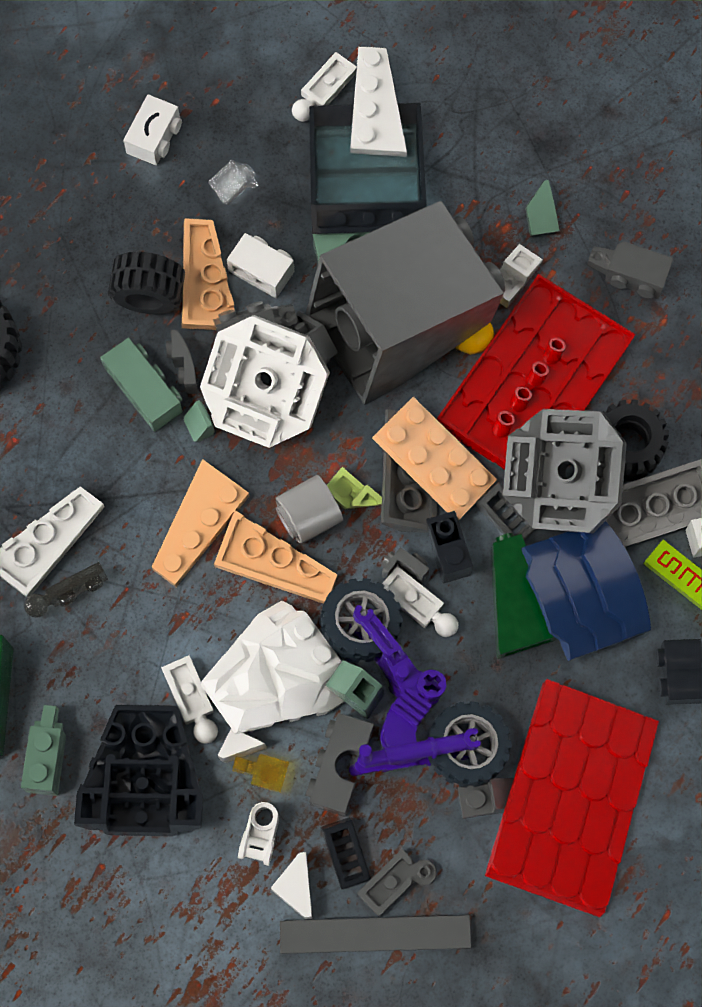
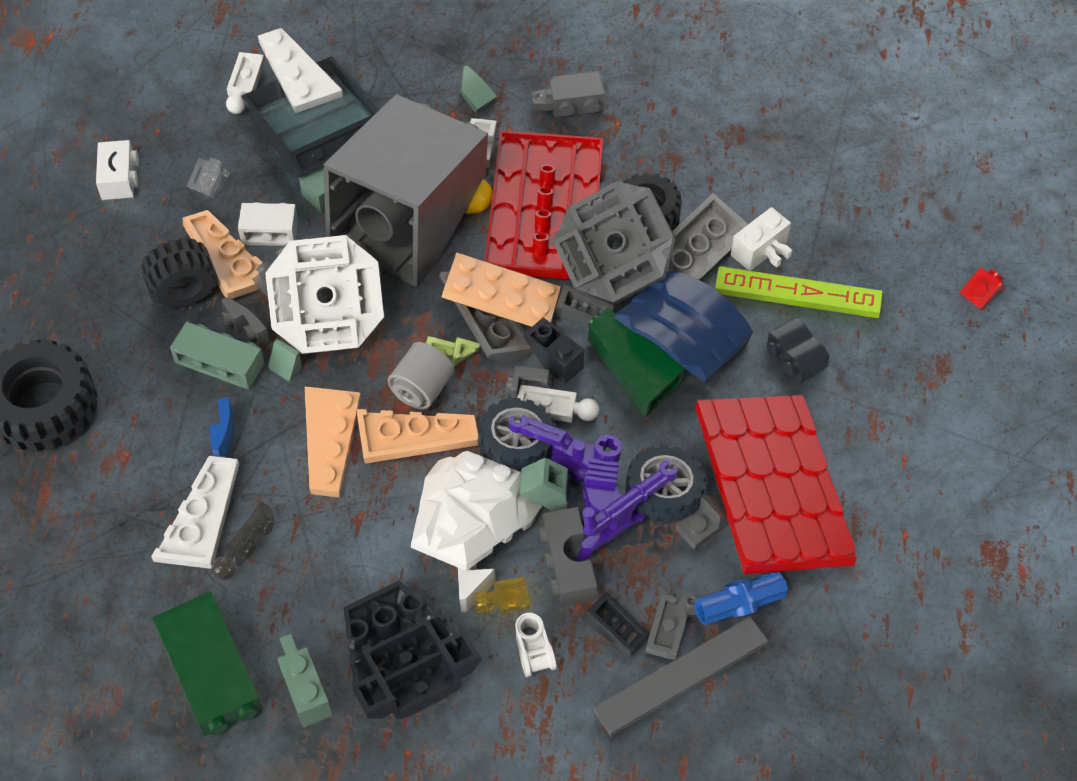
camera: 30 degrees left, 15 degrees down
white plate [161,655,218,744] -> none
white slope [271,852,312,920] -> none
none -> blue slope [209,398,234,458]
none -> blue piece [694,572,788,625]

